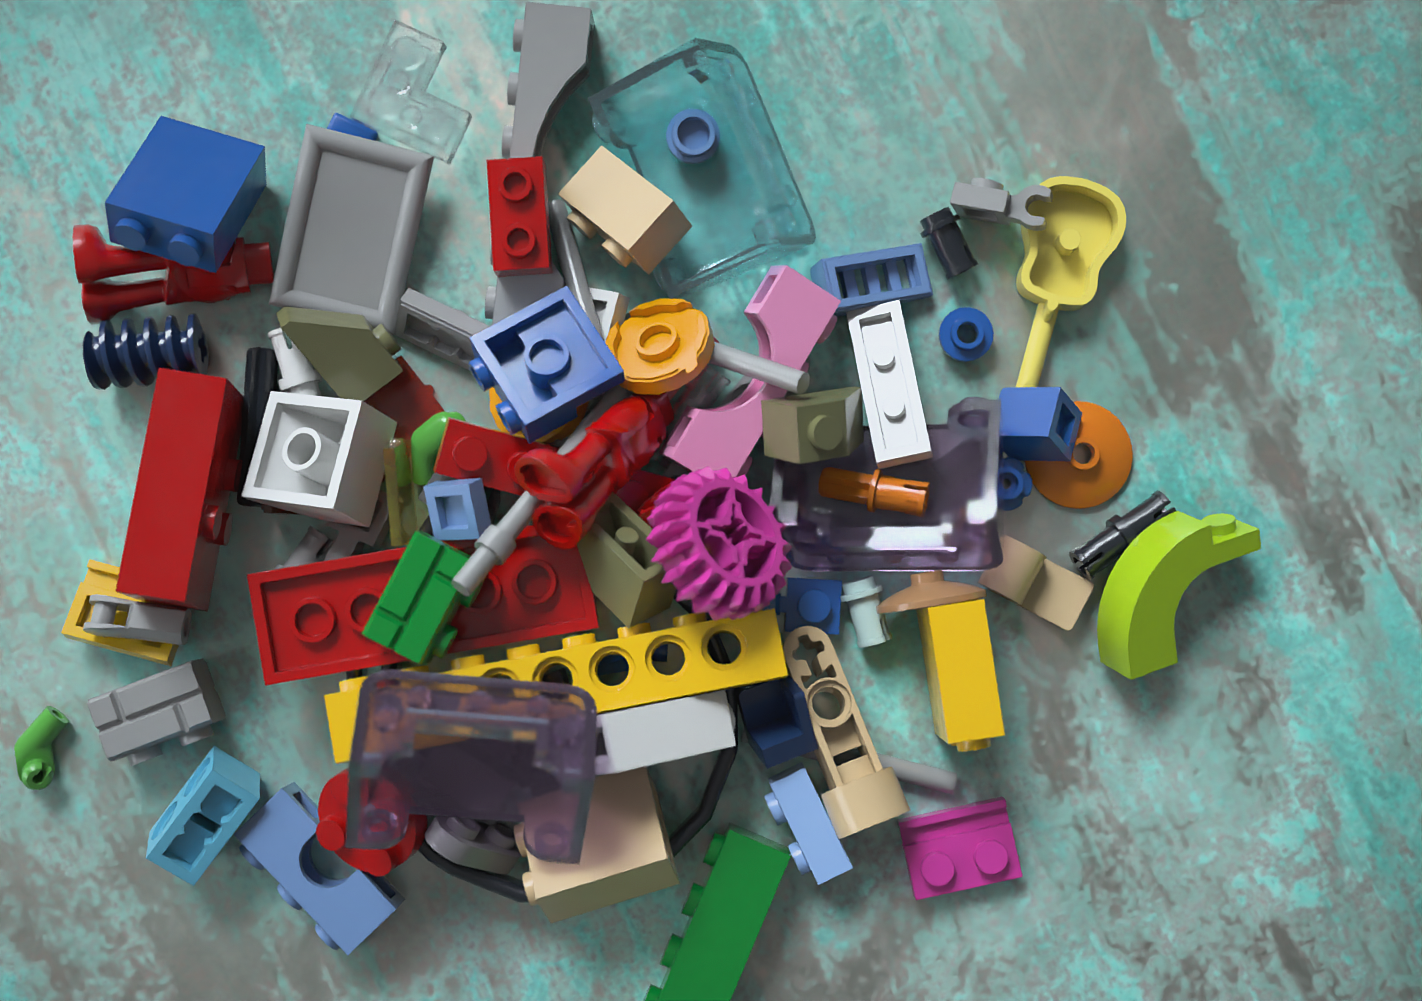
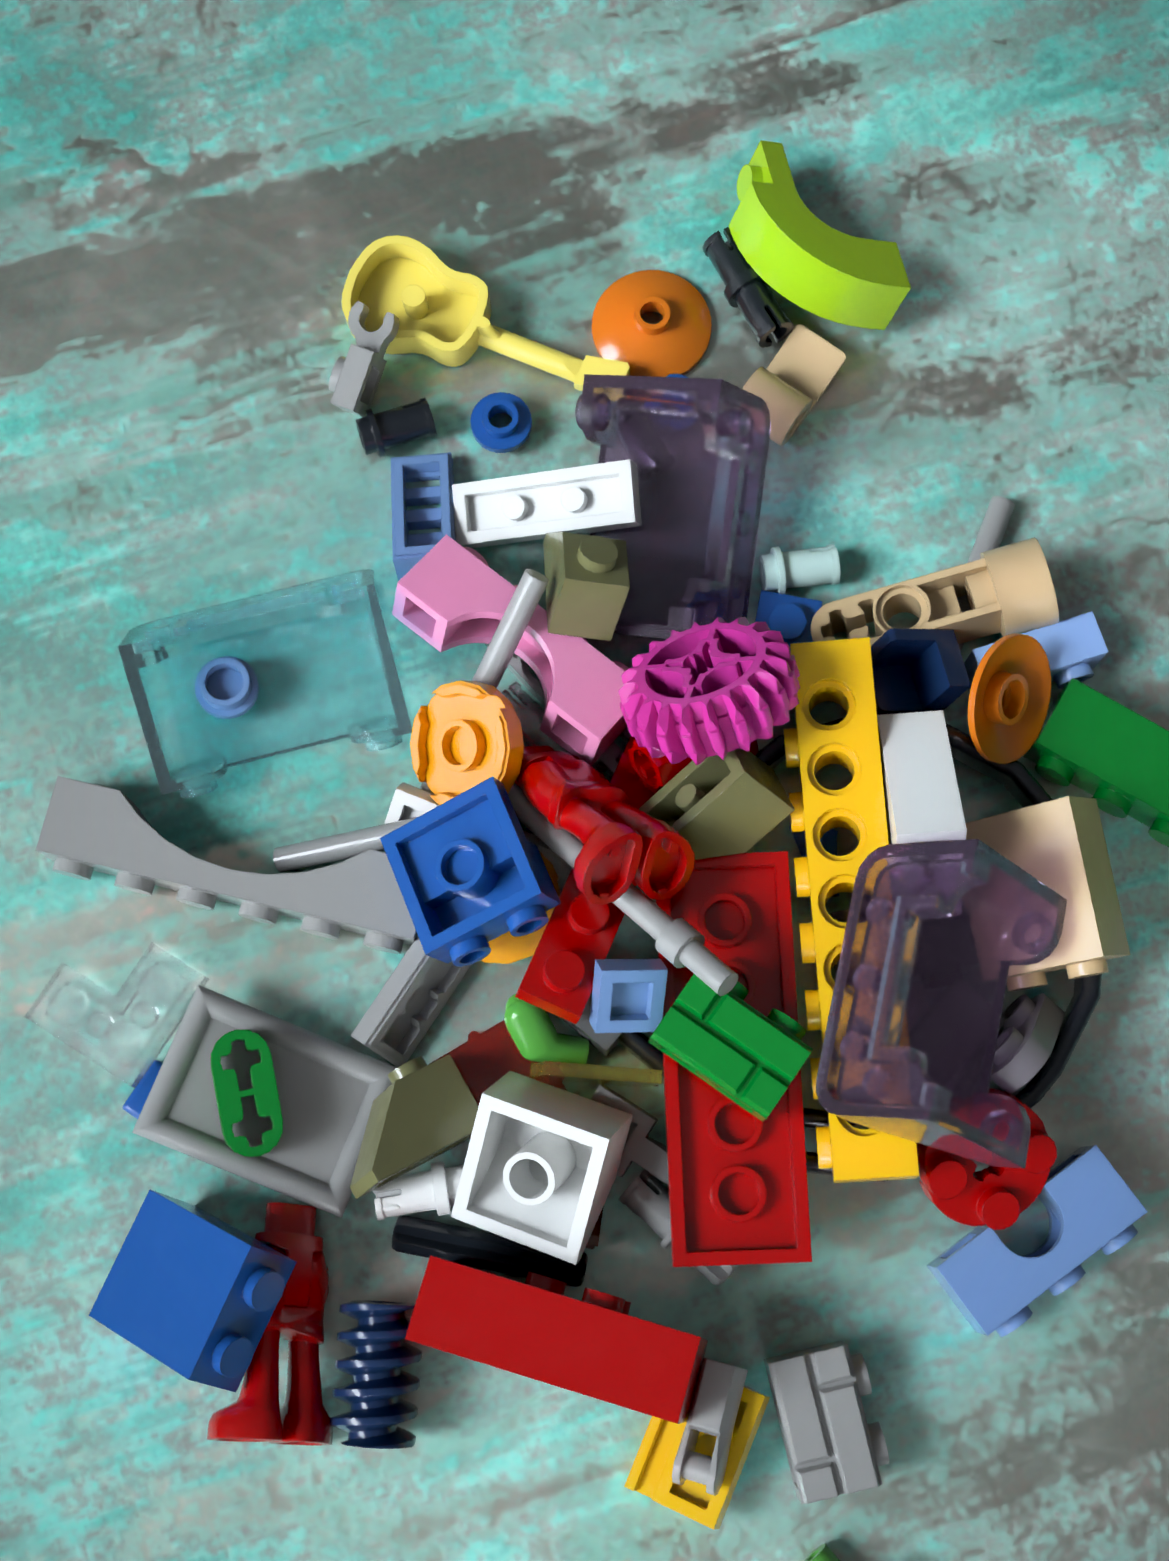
camera: 85 degrees left, 10 degrees down
medium azure brick [146,746,260,886] -> none
red piece [487,156,553,277] -> none
tan brick [558,145,692,275] -> none
orange axle [818,467,930,518] -> none
medium nougat dish [876,569,987,614] -> none
dark pink plate [897,796,1023,900] -> none
yellow brick [916,599,1005,751] -> none
blue panel [989,387,1082,461] -> none
none -> green beam [210,1030,283,1157]
none -> orange dish [968,633,1051,764]

